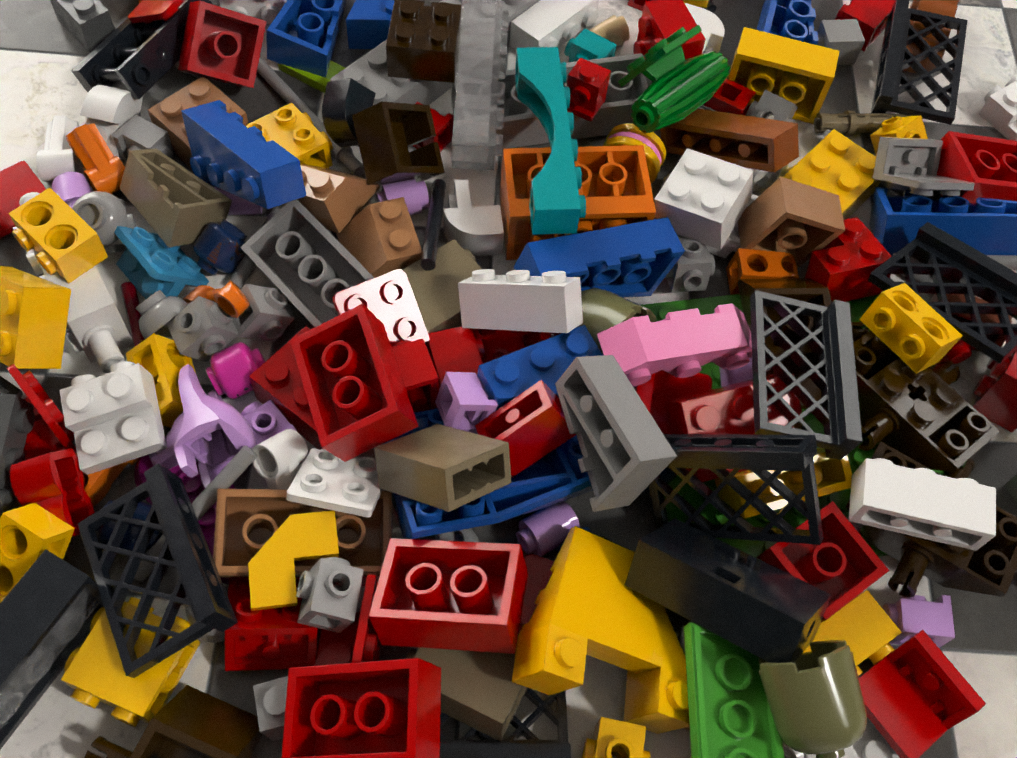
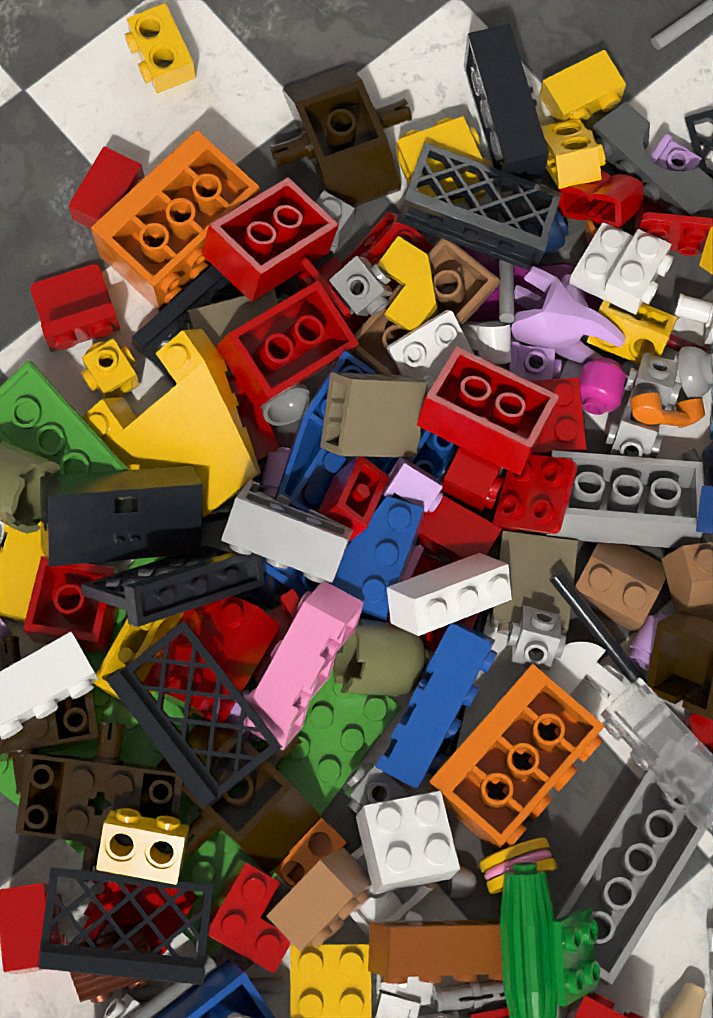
camera: 140 degrees right, 15 degrees up
teal arch [515,47,586,235] -> none
teal brick [564,28,617,62] -> none
red brick [566,58,611,122] -> none
none -> light grey brick [507,605,566,671]

